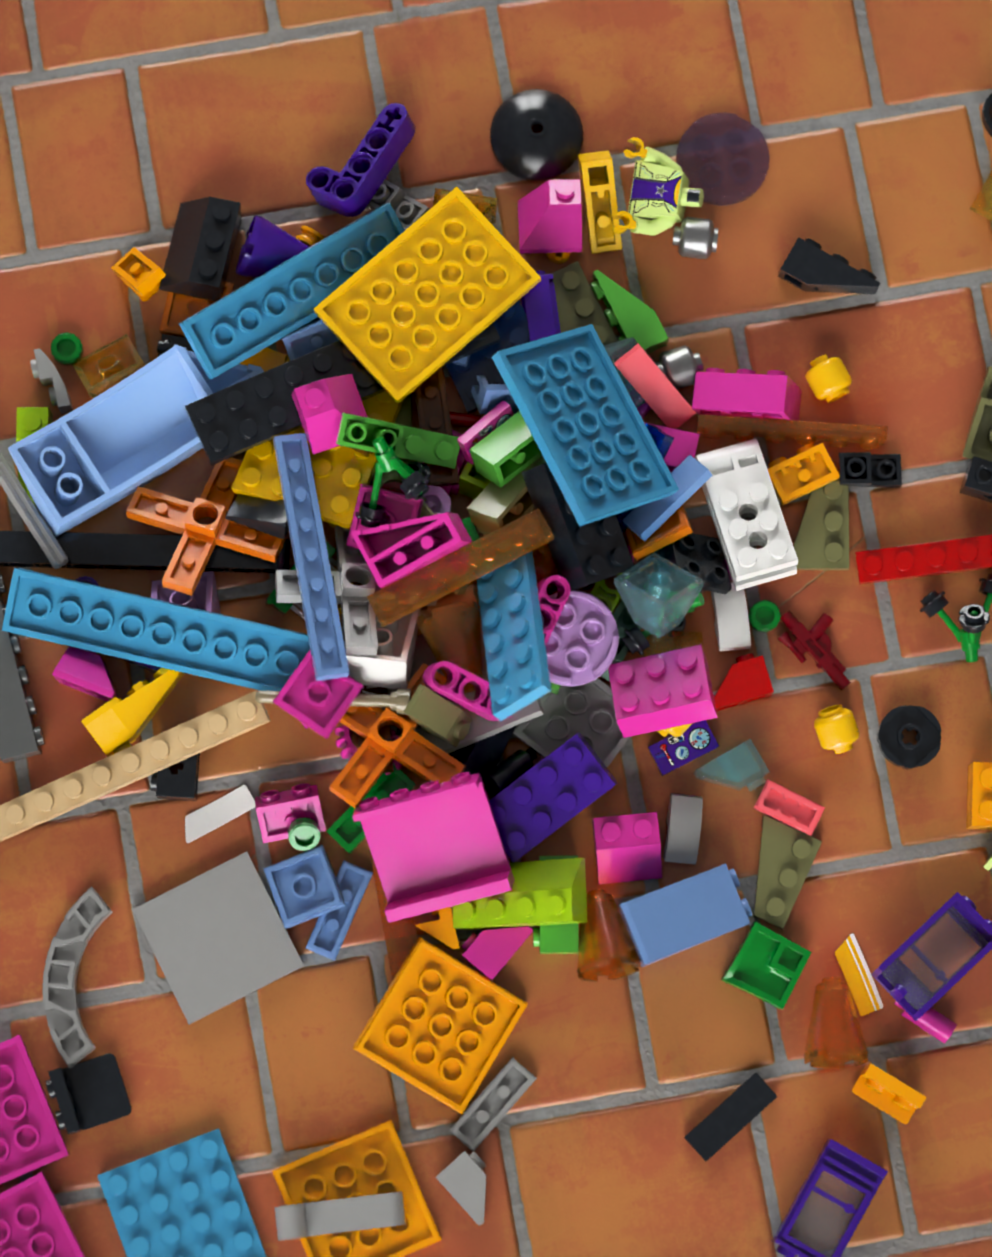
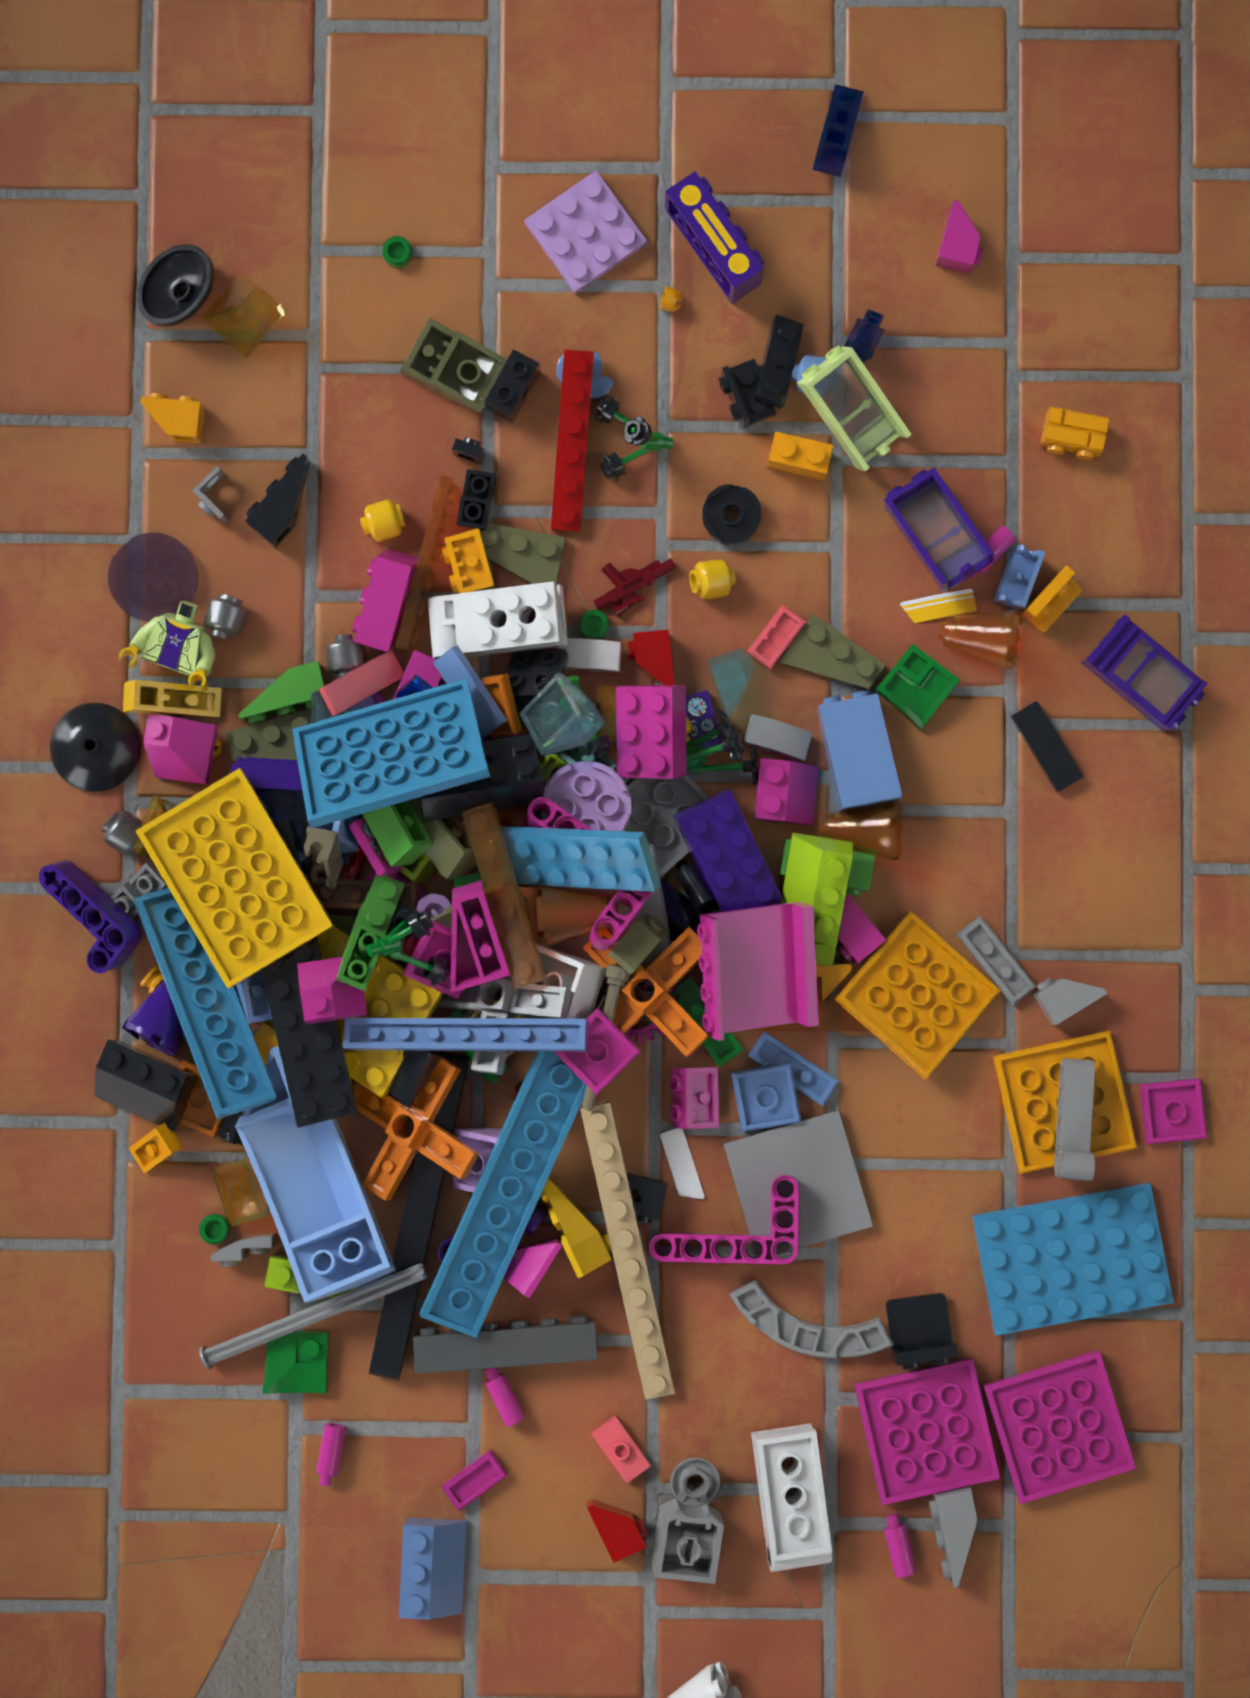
camera: 75 degrees left, 5 degrees up
tile [288,818,320,851] -> none
none -> flat silver head [101,811,146,855]
none -> light orange slope [140,393,205,444]
none -> light grey bracket [192,466,228,524]
none -> dark tan hinge [304,826,343,890]
none -> black plate [452,437,485,465]
none -> dark purple tile [525,1205,548,1236]
none -> dark pink beam [649,1174,800,1264]
none -> plant [686,709,758,785]
none -> medium blue hinge [992,545,1046,613]

